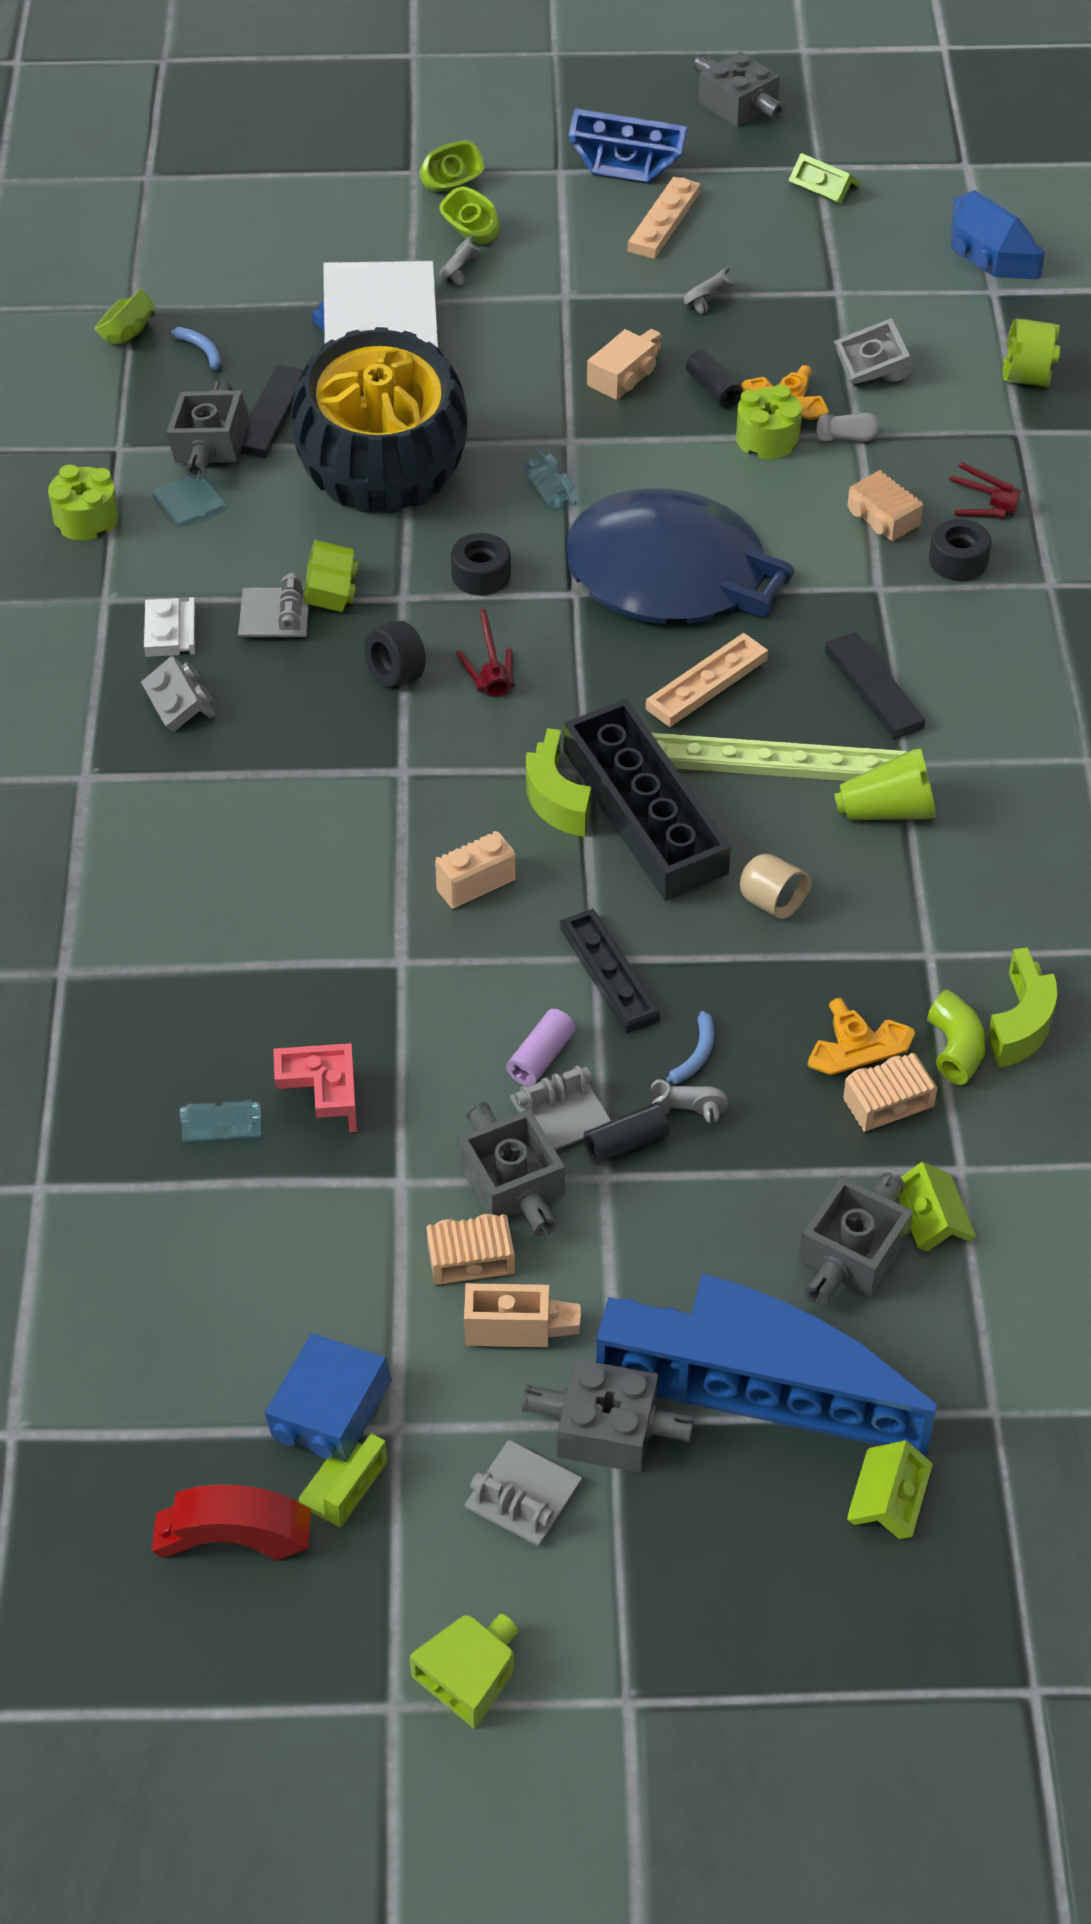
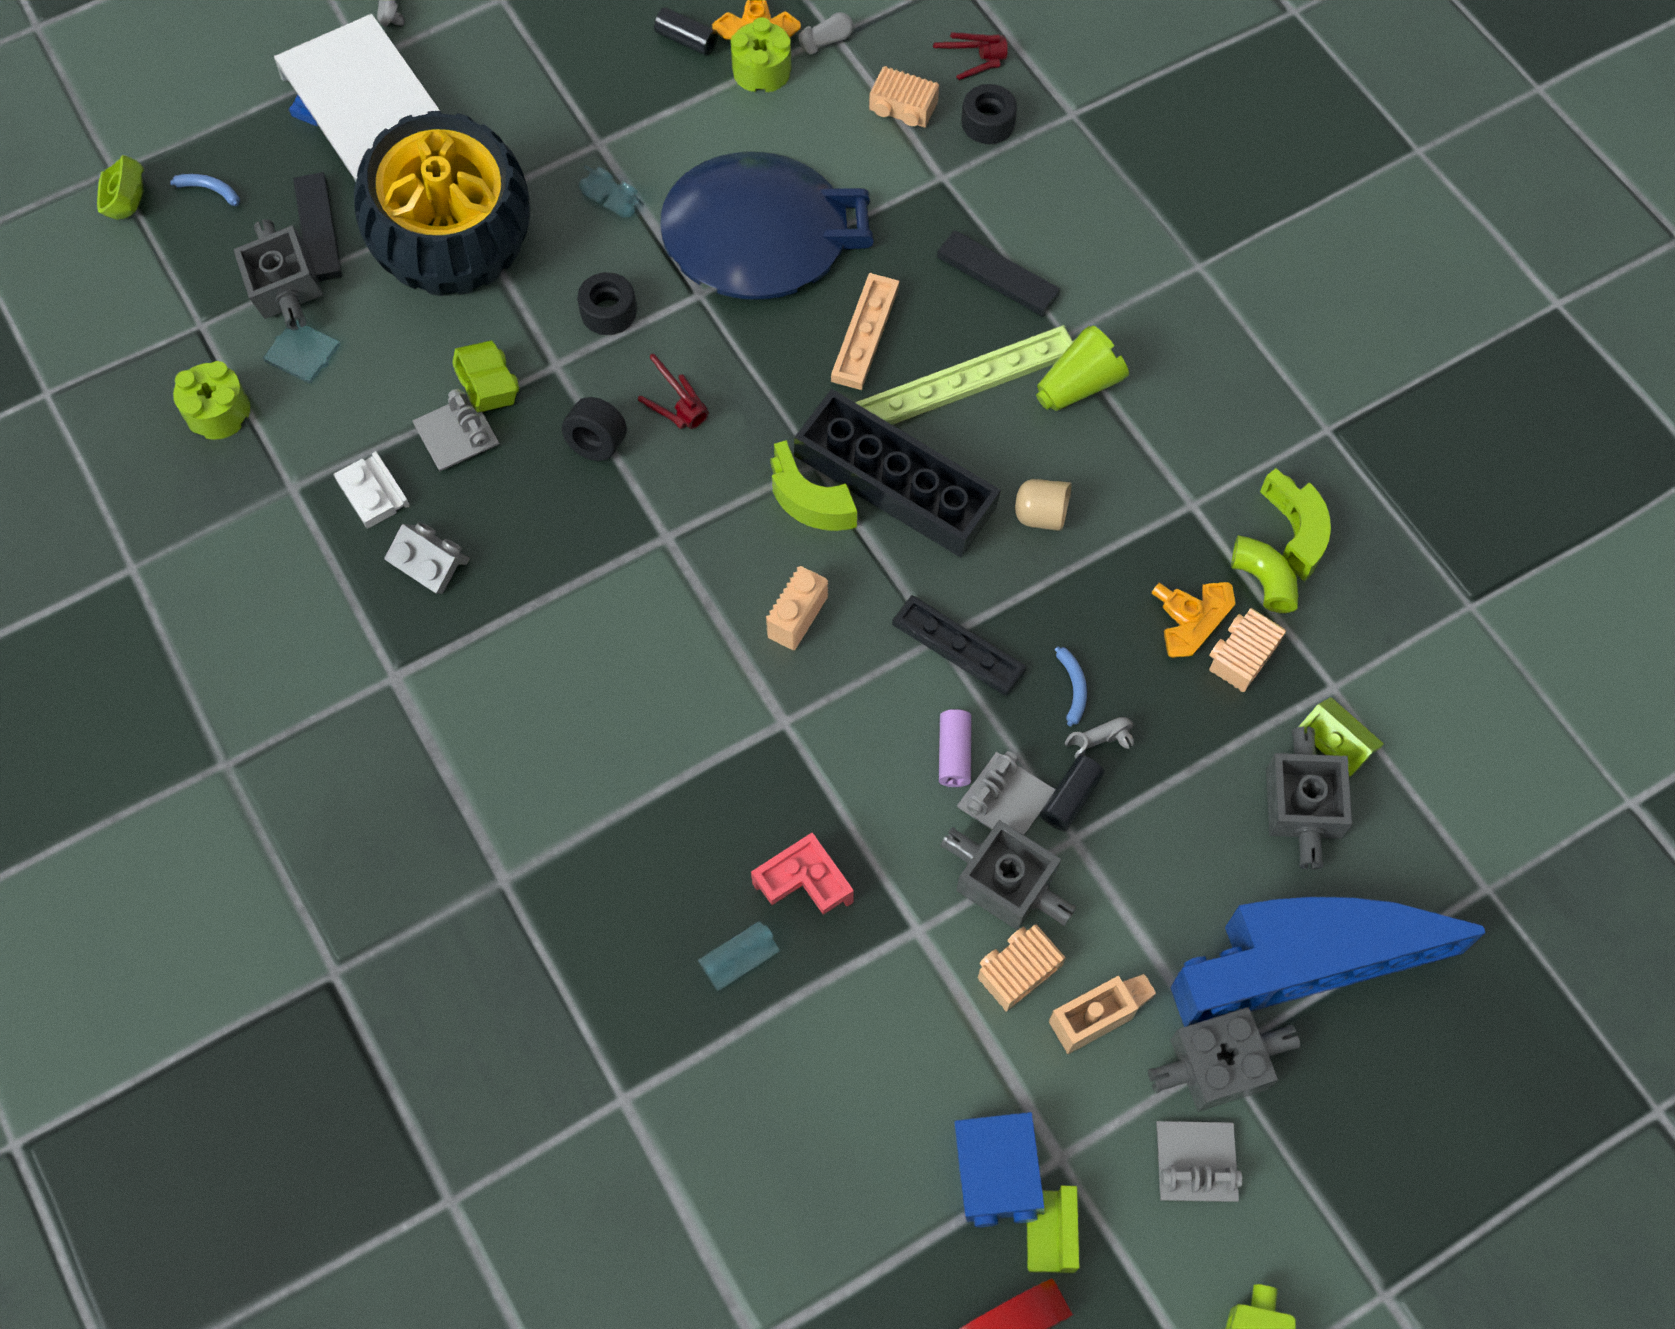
camera: 30 degrees left, 15 degrees up
light nougat hinge [587,329,662,400] -> none
lime panel [847,1440,933,1539] -> none

